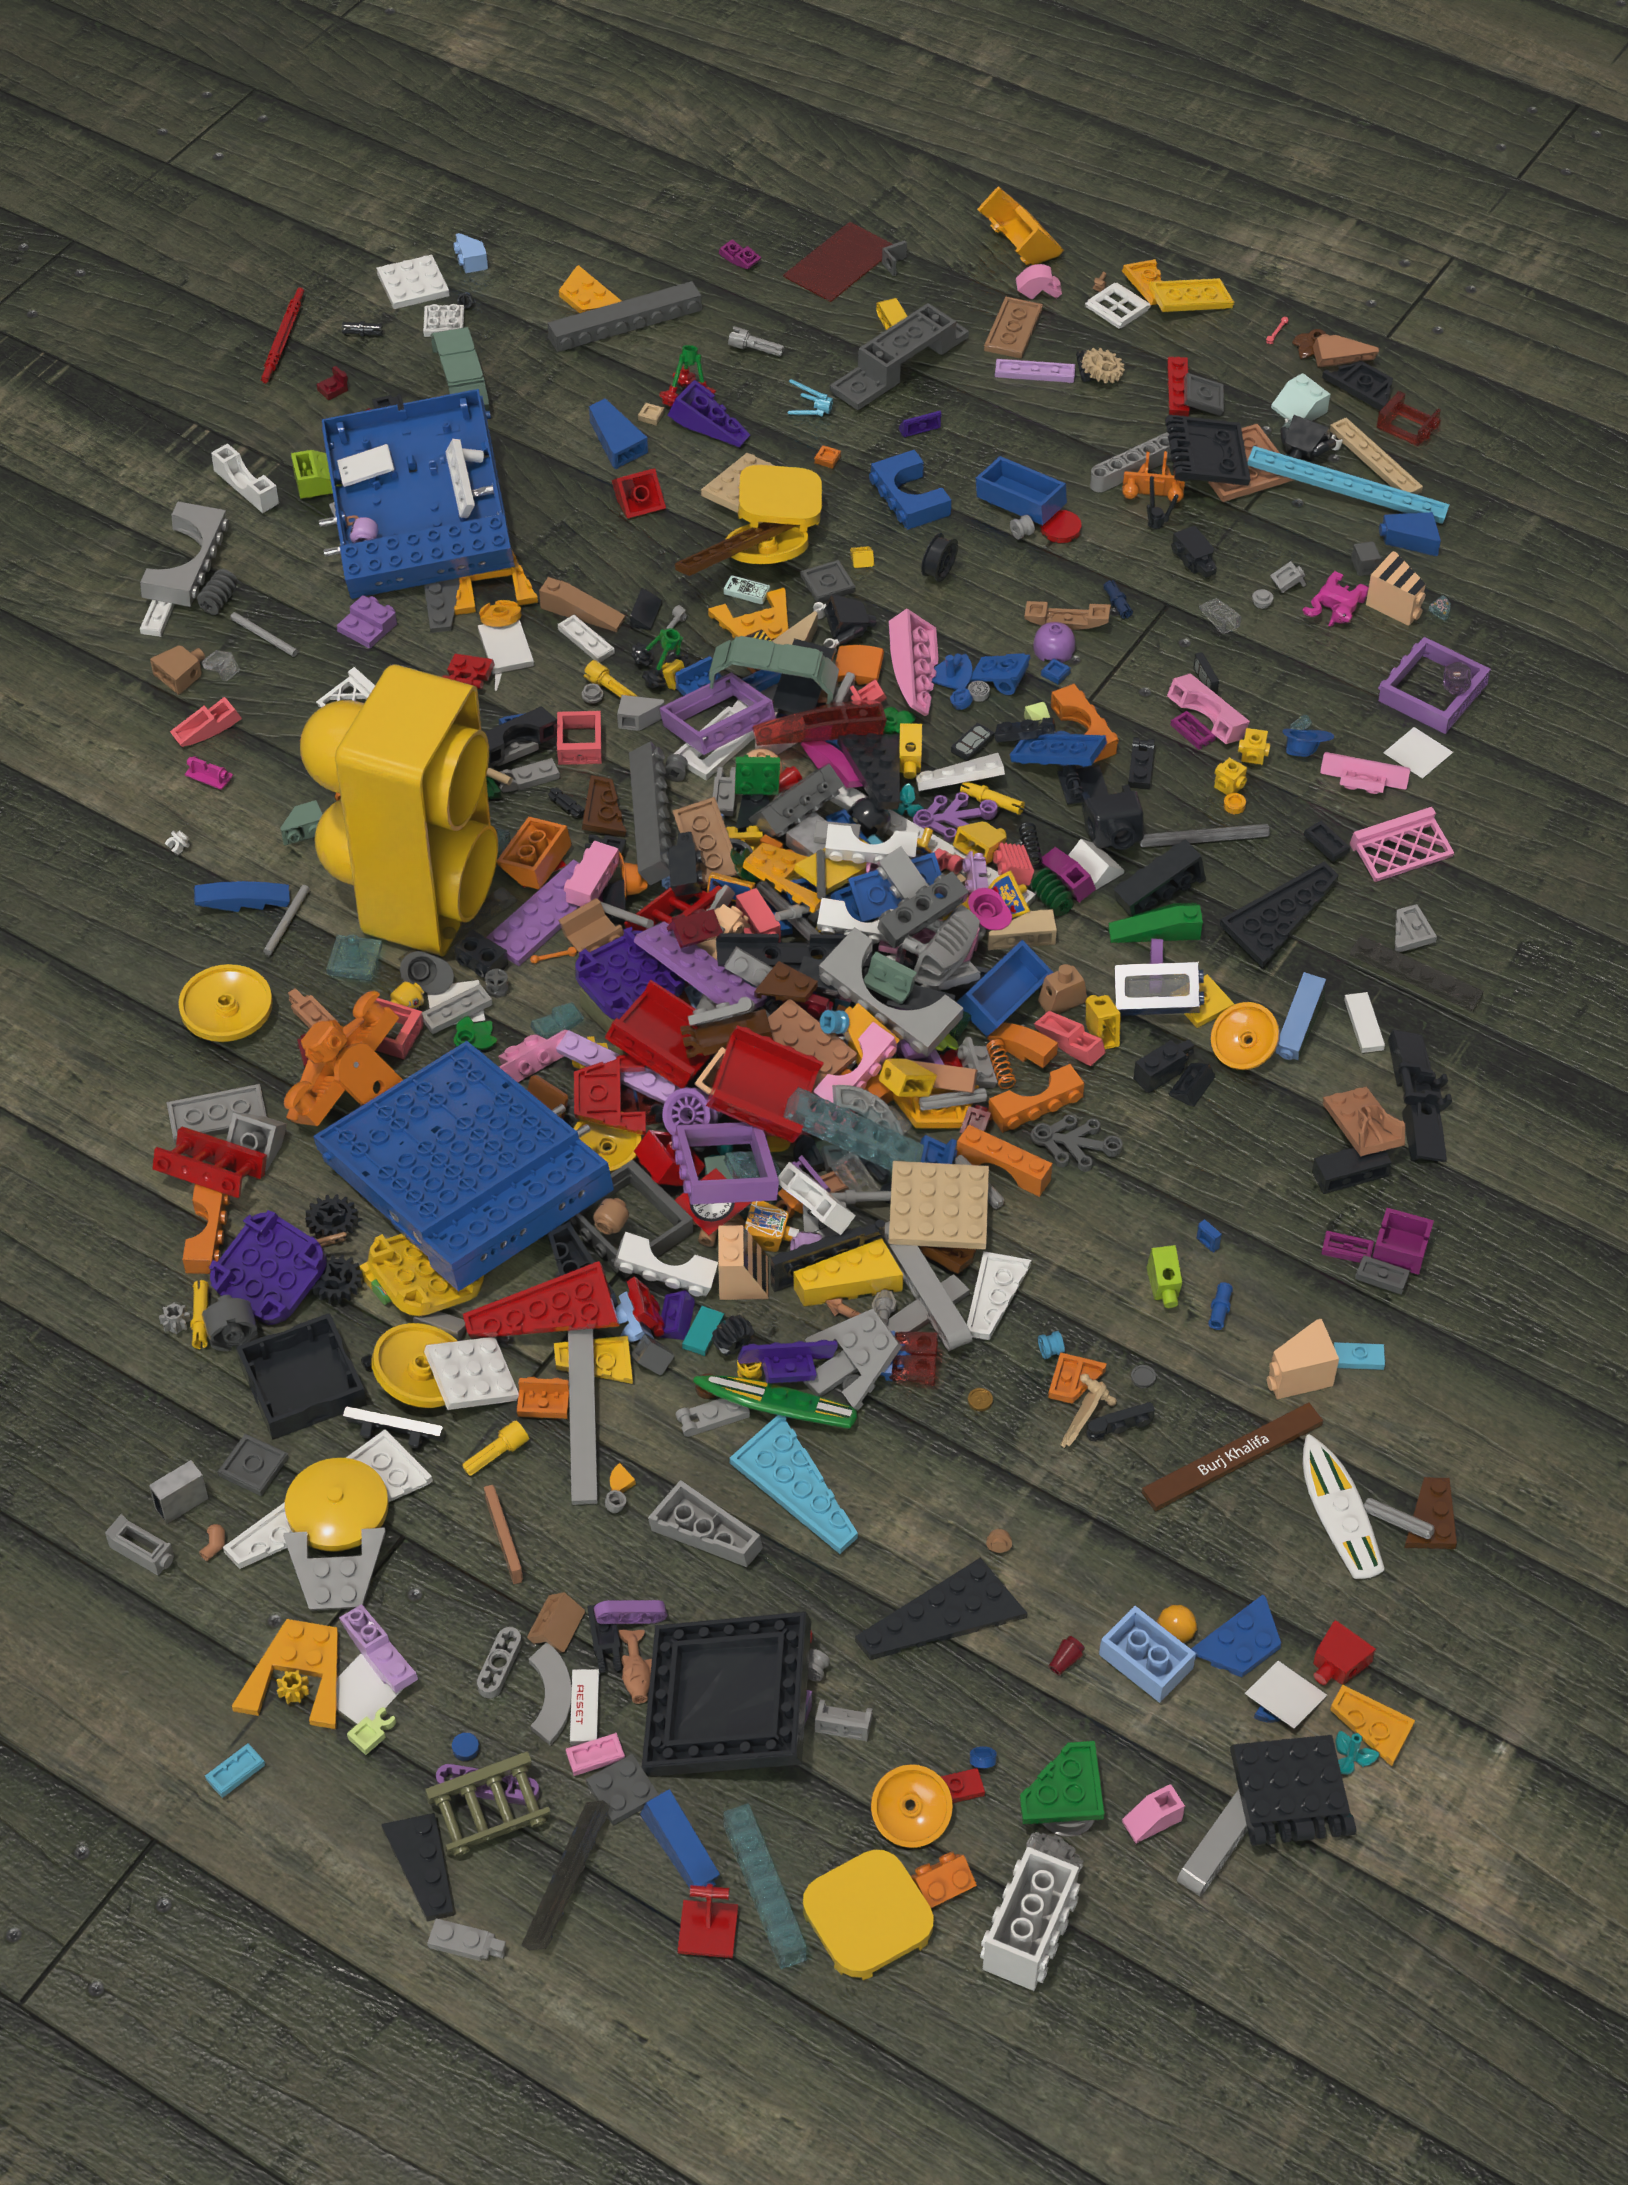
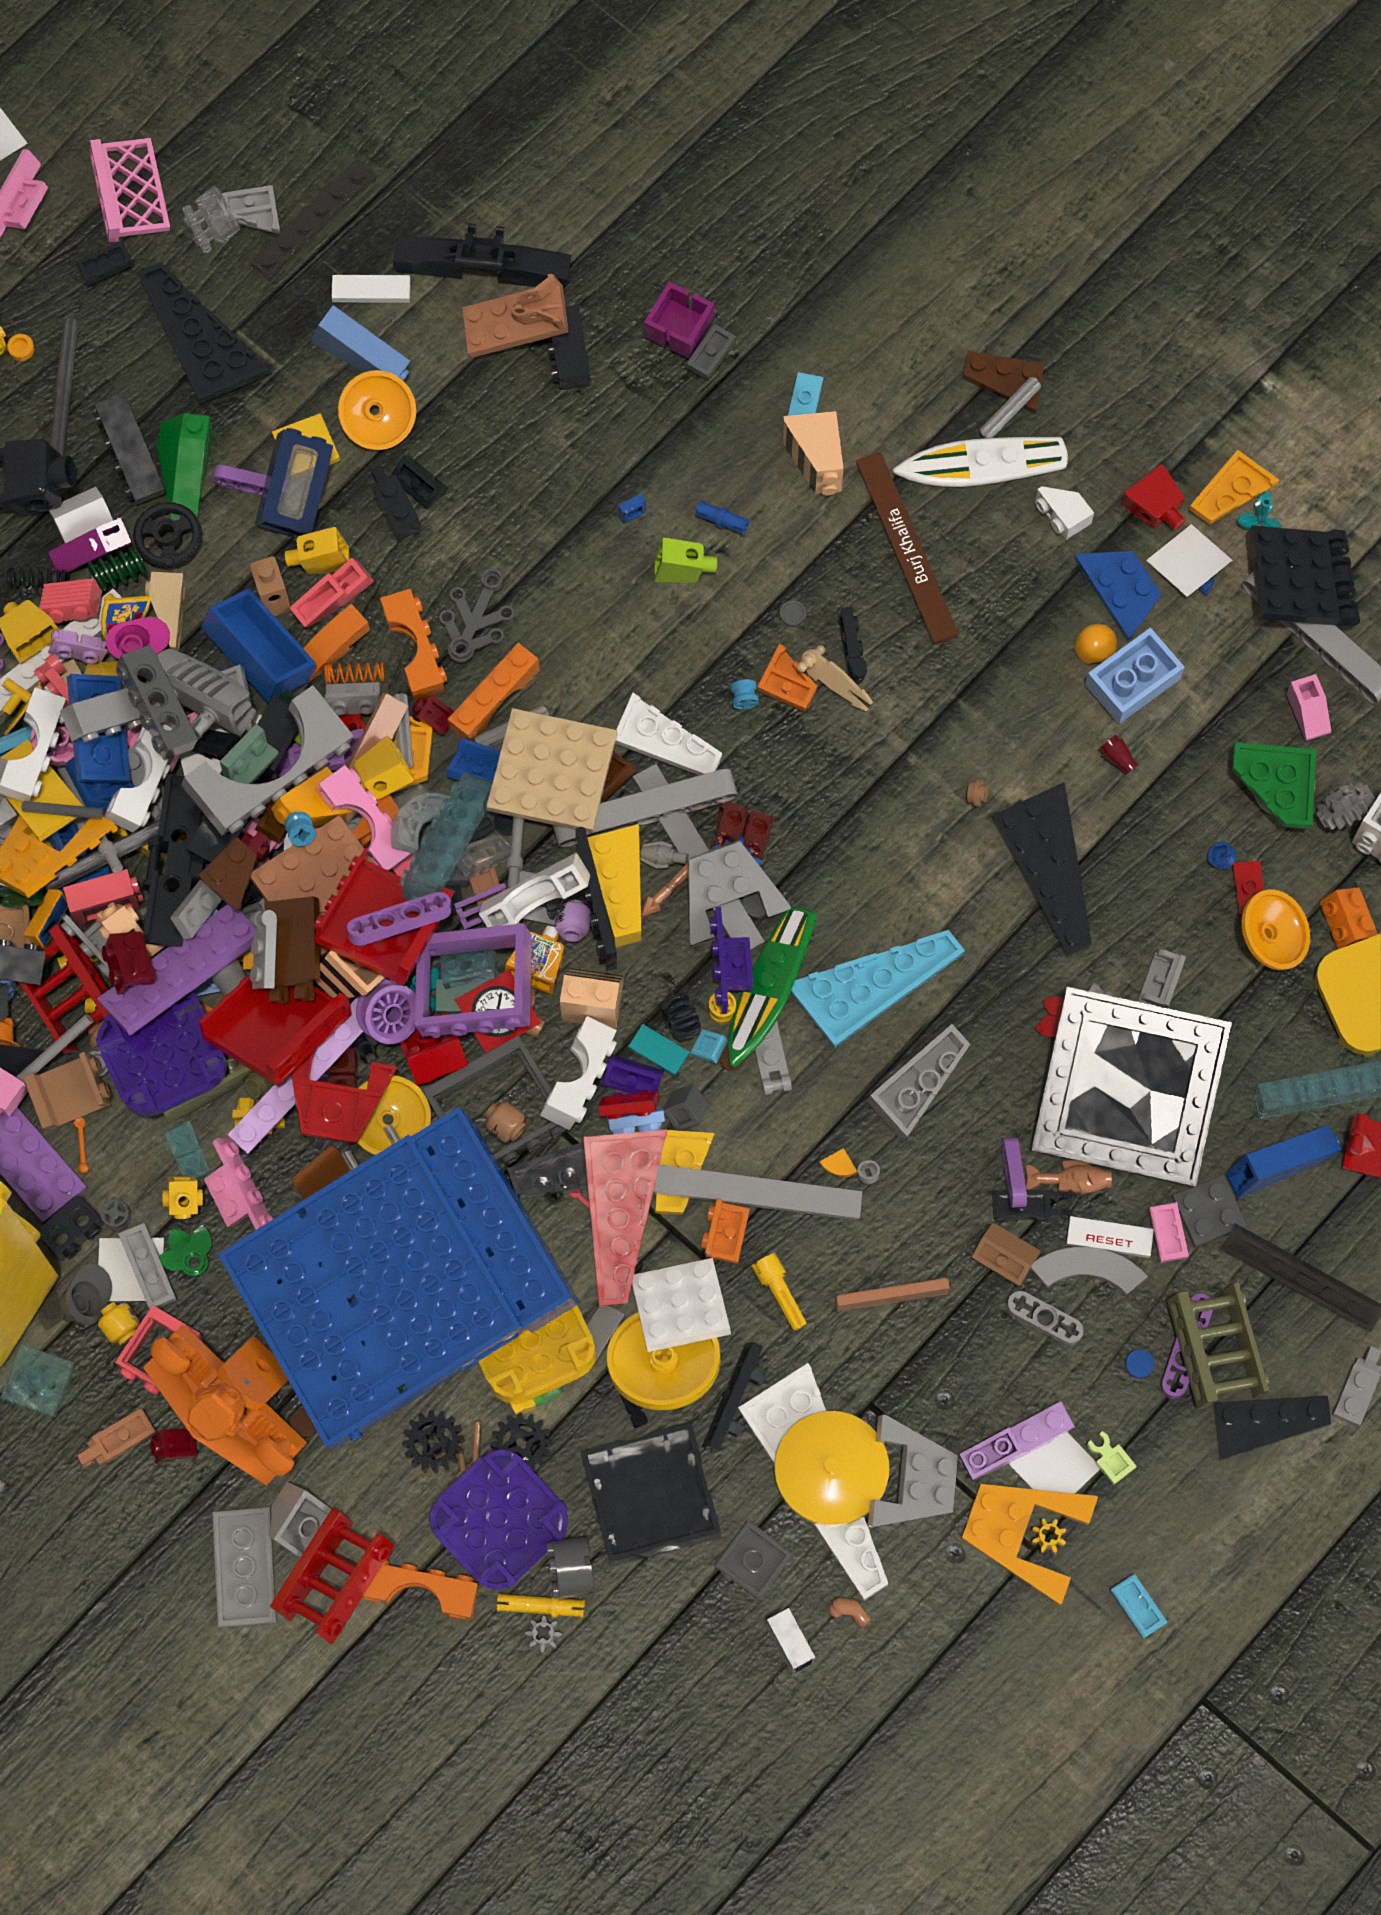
camera: 80 degrees left, 20 degrees up
light grey window [105,1514,174,1576] -> none
yellow dish [179,964,272,1042] -> none
pearl gold piece [968,1388,993,1412] -> none
magenta tile [1321,1231,1374,1263] -> none
none -> black wheel [133,502,202,568]
none -> yellow brick [162,1176,203,1219]
none -> clear plate [182,186,240,253]
none -> medium lavender beam [347,892,451,946]
none -> medium azure tile [690,1029,728,1064]
none -> white slope [1035,486,1094,540]

